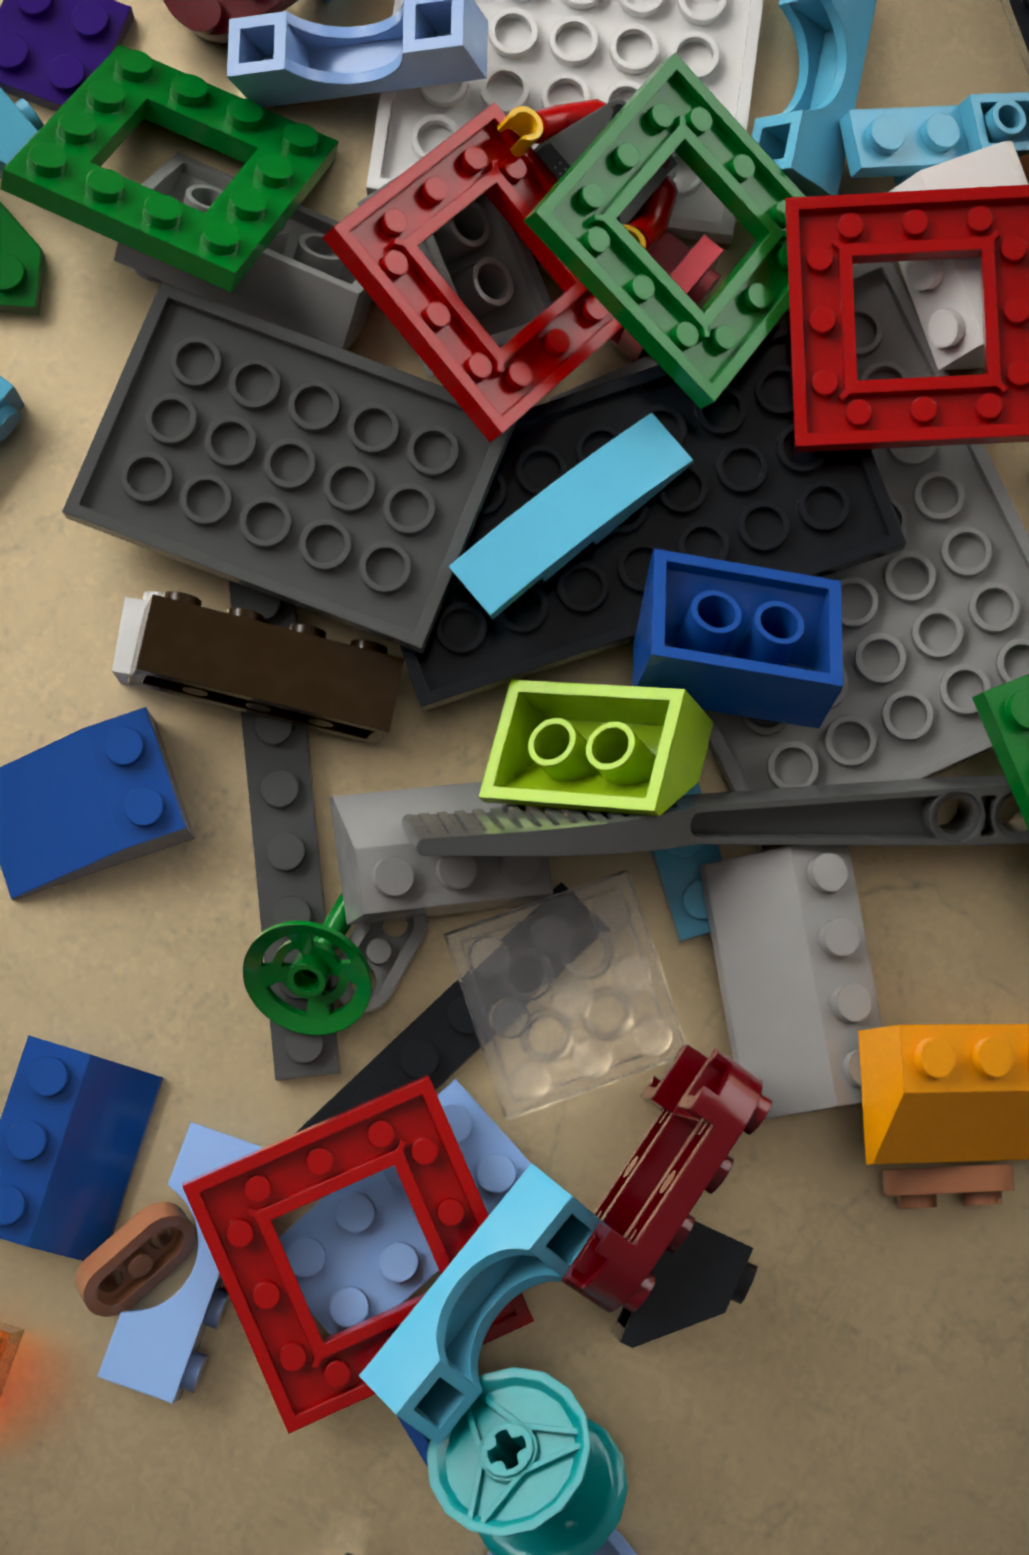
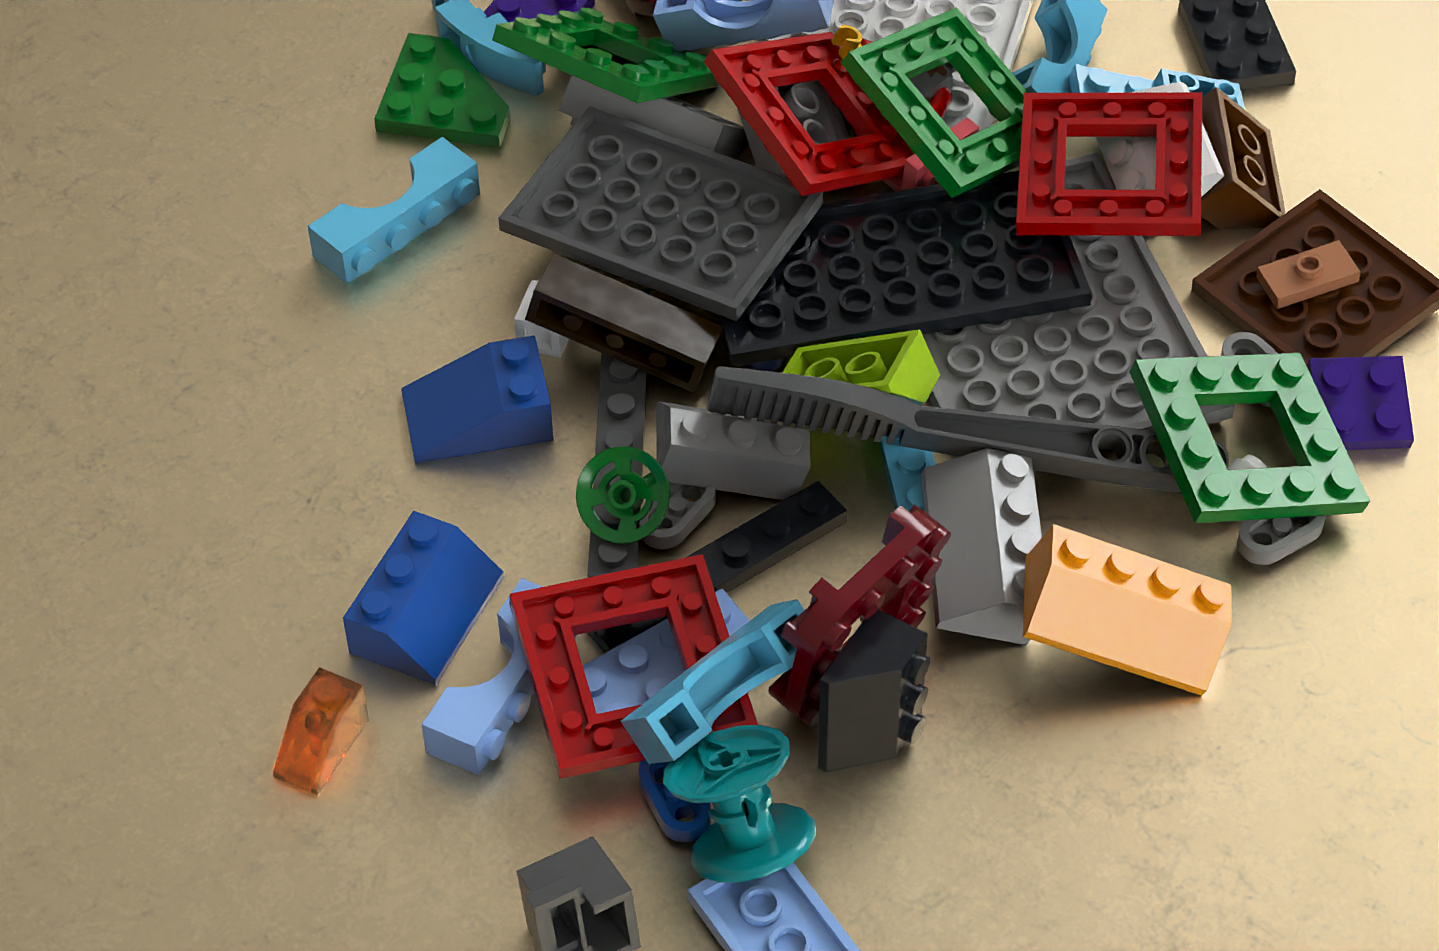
camera: 10 degrees right, 30 degrees down
nougat plate [75,1202,197,1317] -> none
clear plate [443,870,686,1121] -> none
medium azure slope [448,413,694,619] -> none
blue slope [632,548,843,729] -> none
nougat plate [882,1164,1015,1209] -> none

